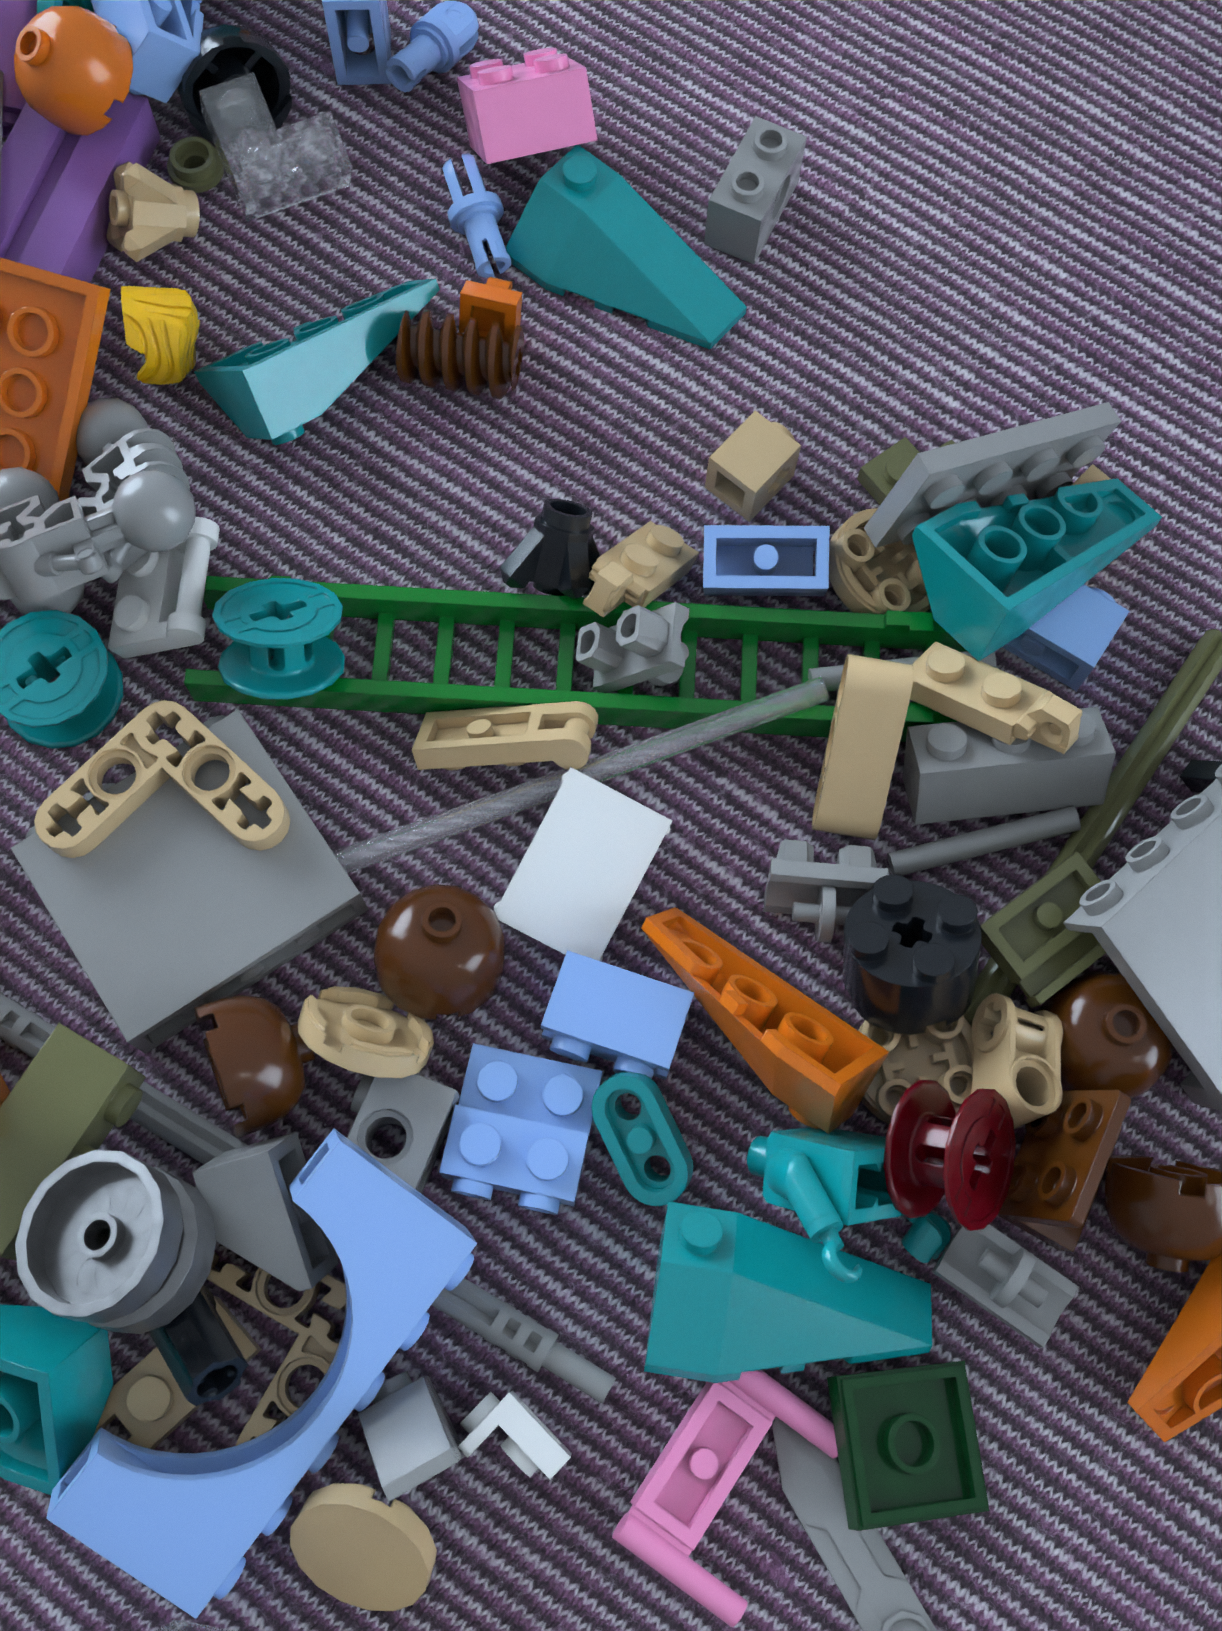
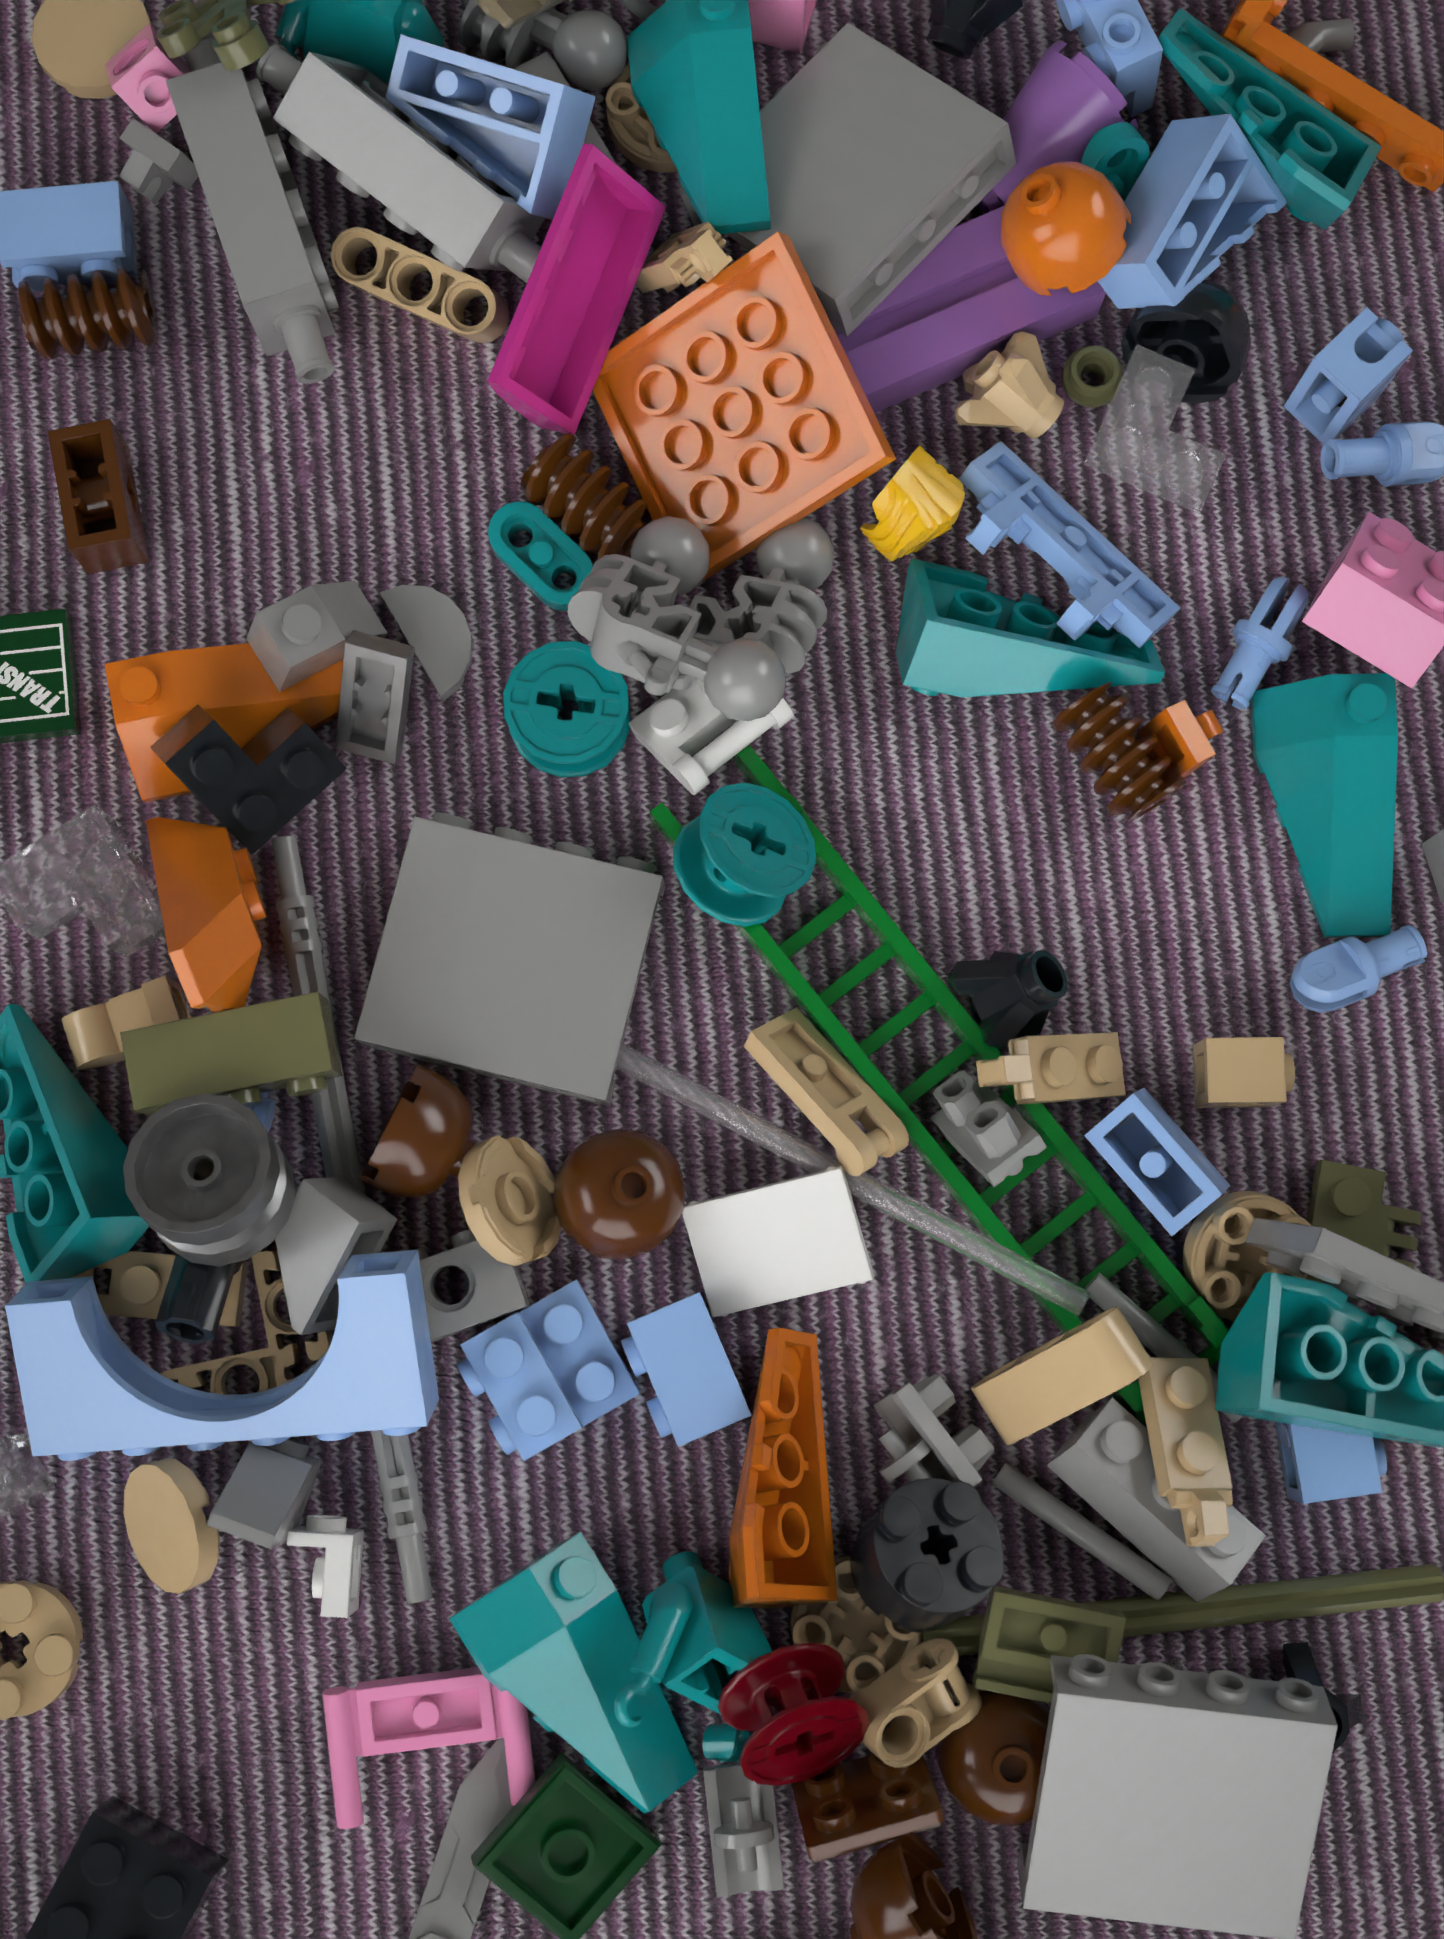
camera: 50 degrees right, 10 degrees up
tan beam [34,700,290,858] -> none
teal plate [591,1071,693,1206] -> none
none -> light blue hinge [959,441,1181,648]
none -> light blue arm [1290,925,1427,1013]

